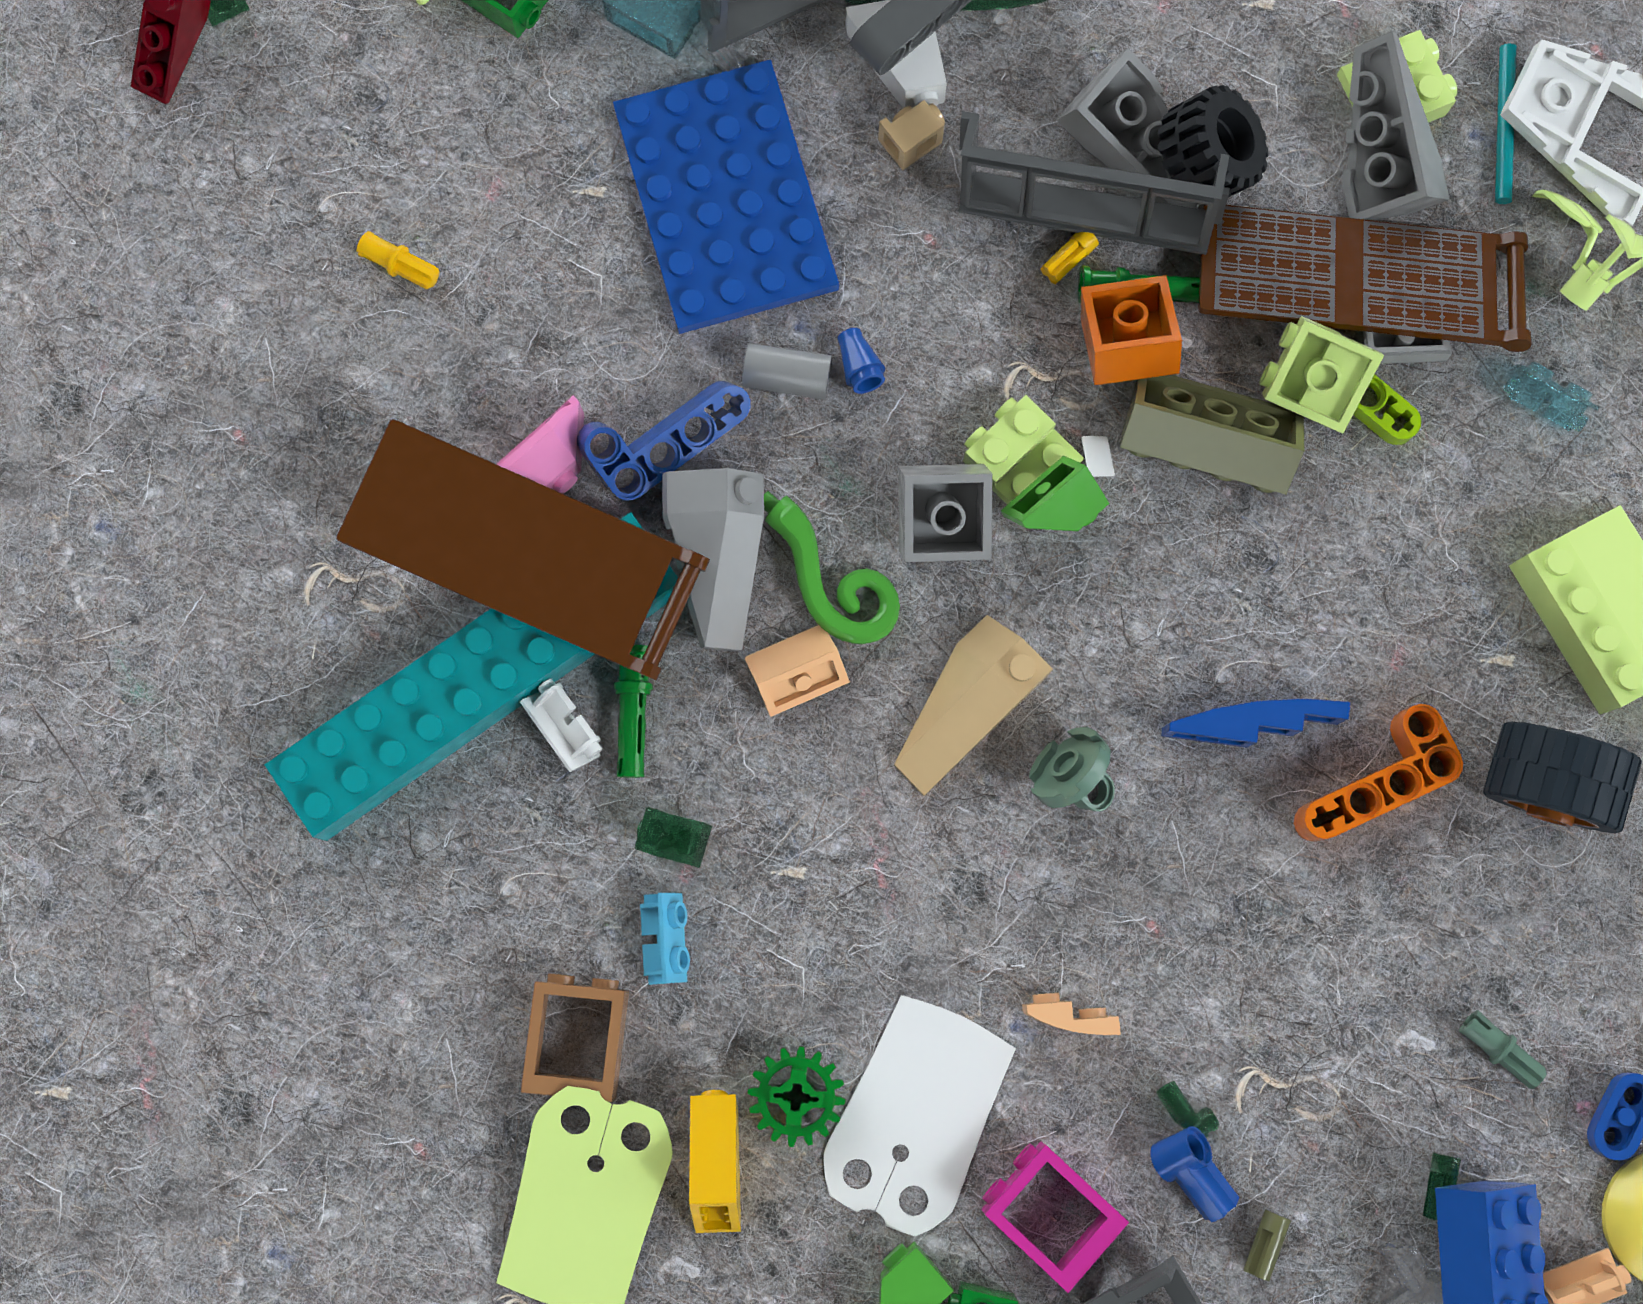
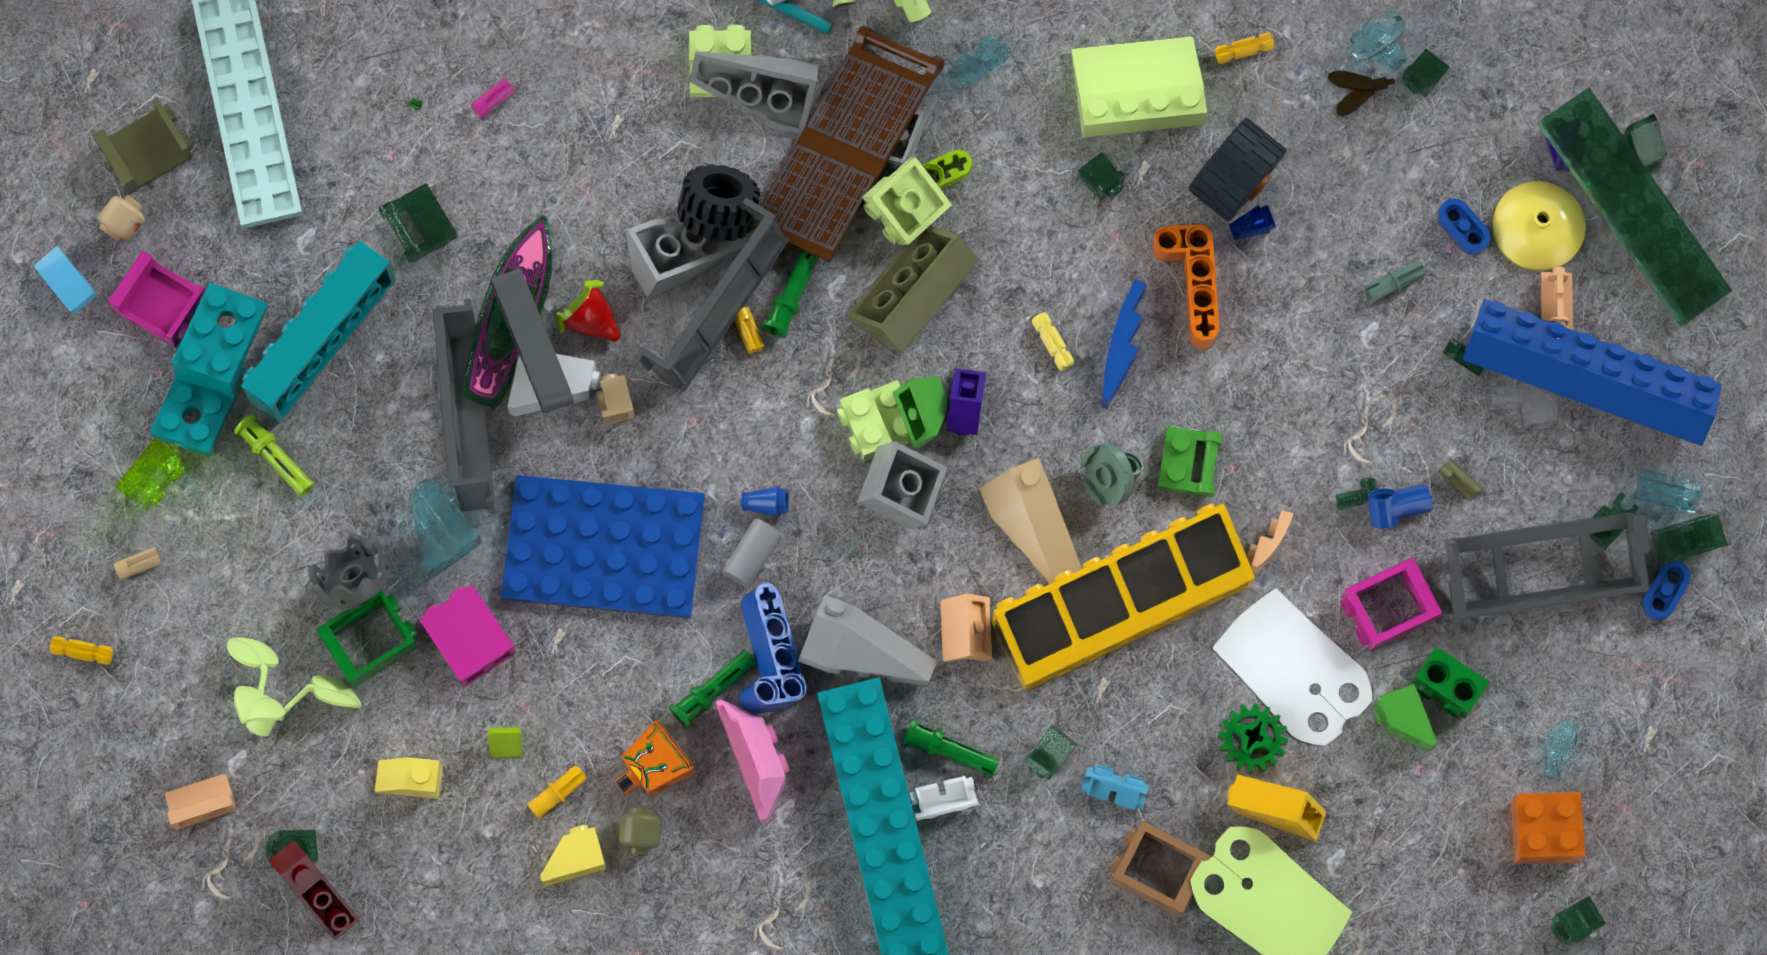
camera: 70 degrees left, 5 degrees down
reddish brown flag [337,419,710,681] -> none
bright green plant [764,491,900,644] -> none
orange brick [1081,275,1182,386] -> none
white sticker [1081,436,1115,477] -> none
none -> light yellow slope [375,757,443,799]
none -> dark pink panel [419,585,517,688]
none -> lime slope [488,727,523,758]
none -> light yellow slope [540,825,606,887]
none -> red hat [556,280,621,342]
none -> orange torso [614,719,695,797]
none -> olive head [619,808,661,855]
none -> green pin [668,649,757,729]
none -> dark purple slope [946,368,986,436]
none -> window [992,503,1255,692]
none -> light yellow axle [1032,312,1074,371]
none -> clear green bracket [1077,152,1126,201]
none -> bright green plate [1157,426,1223,497]
none -> clear blue cone [1228,205,1276,241]

